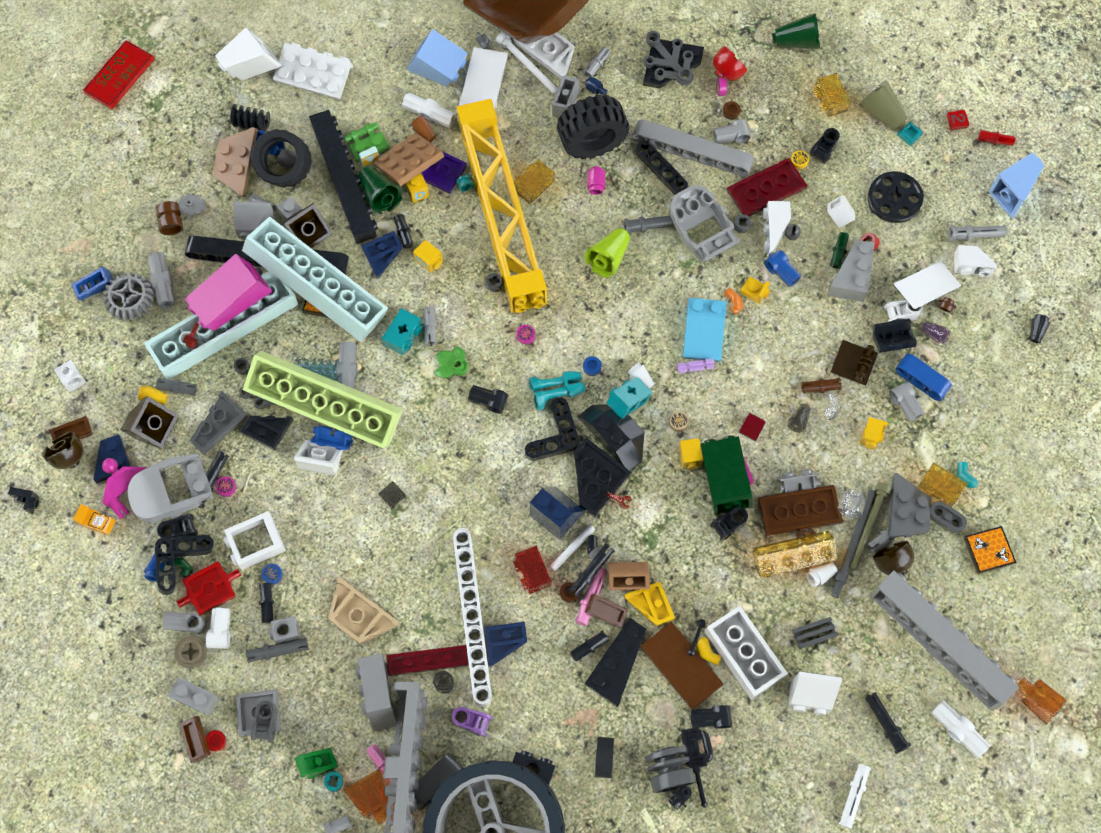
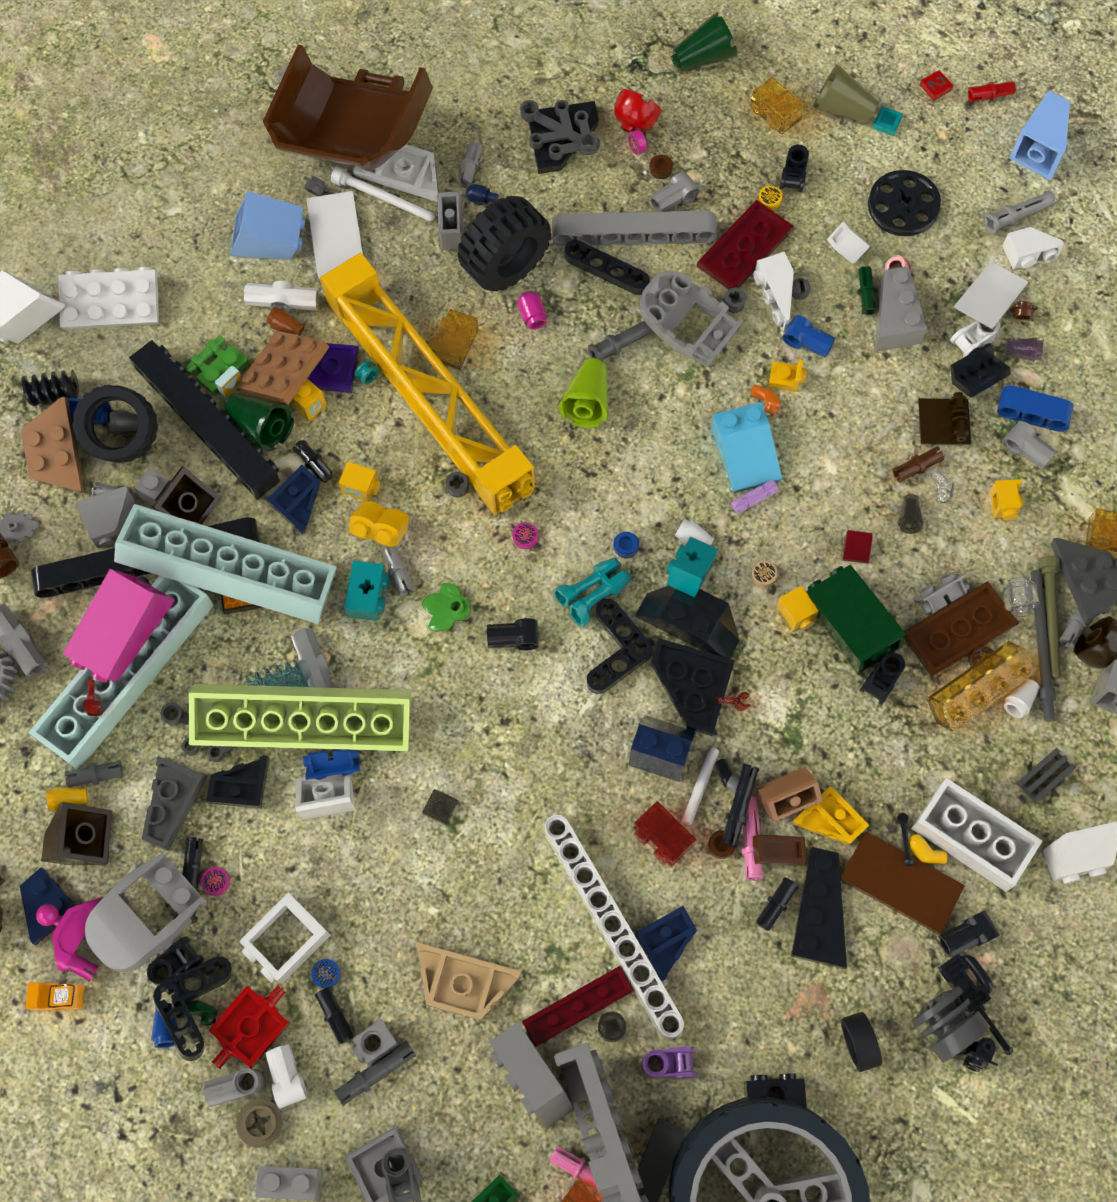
camera: 20 degrees left, 0 degrees up
none -> yellow brick [349,501,409,547]

